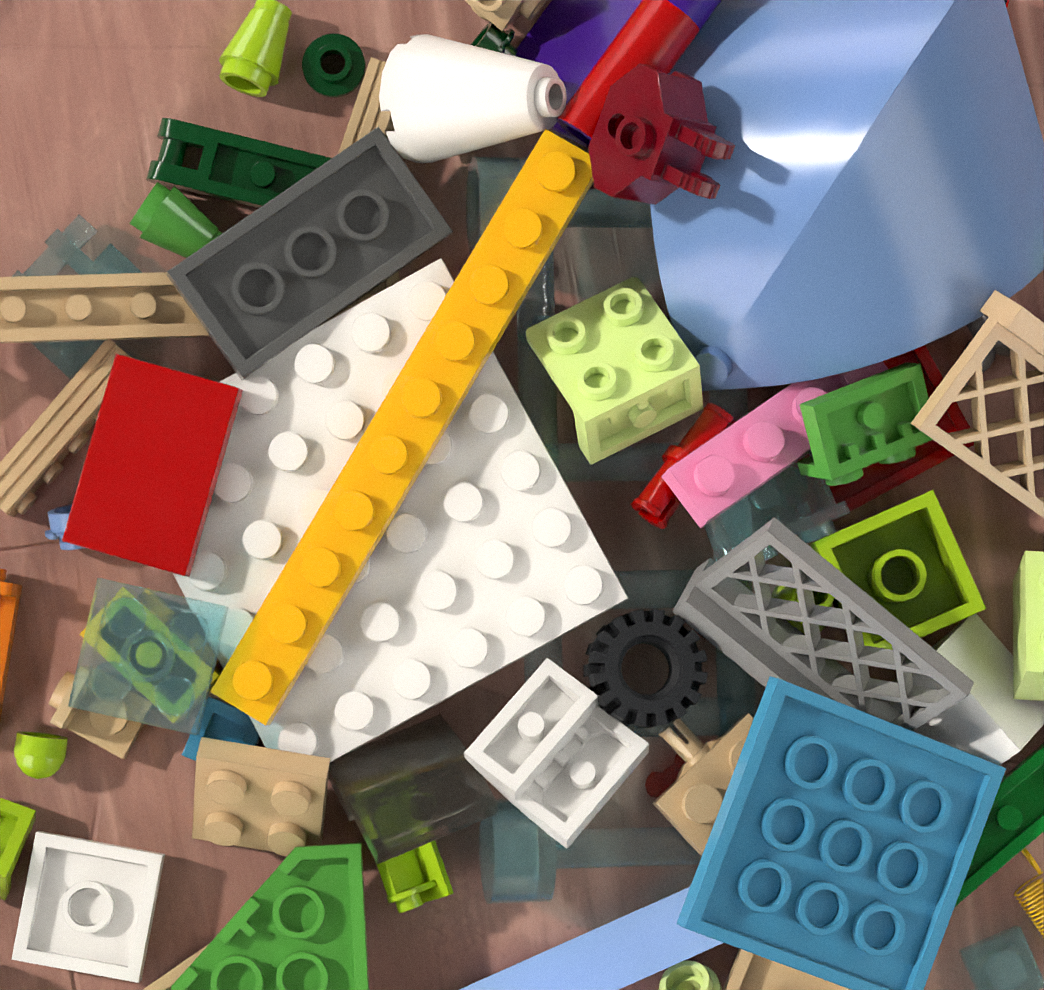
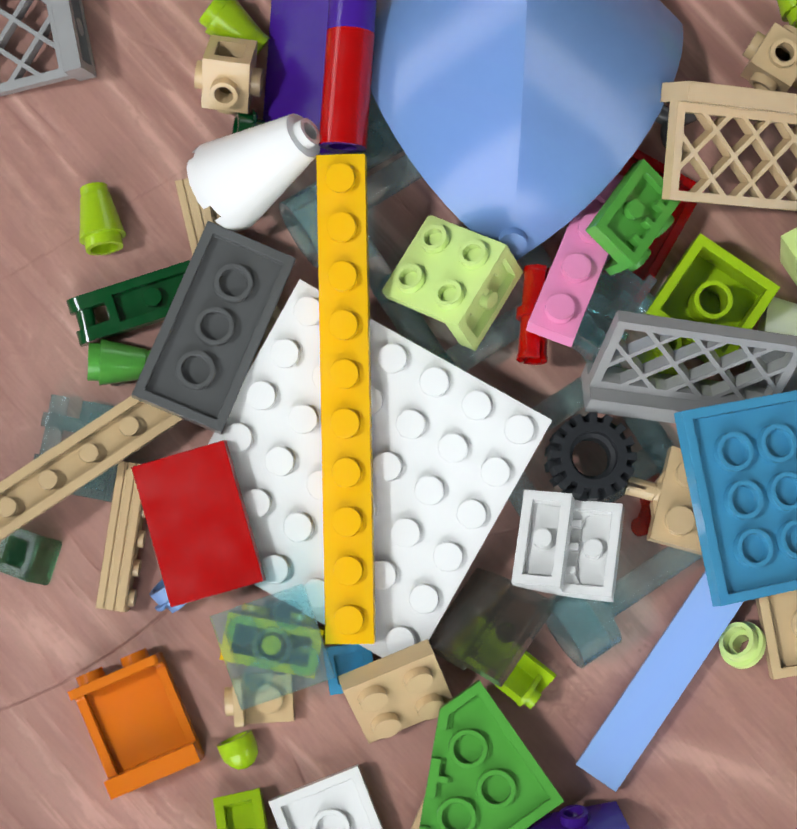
camera: 30 degrees left, 0 degrees up
dark green plate [302,33,366,98] -> none
dark red hinge [588,63,736,205] -> none

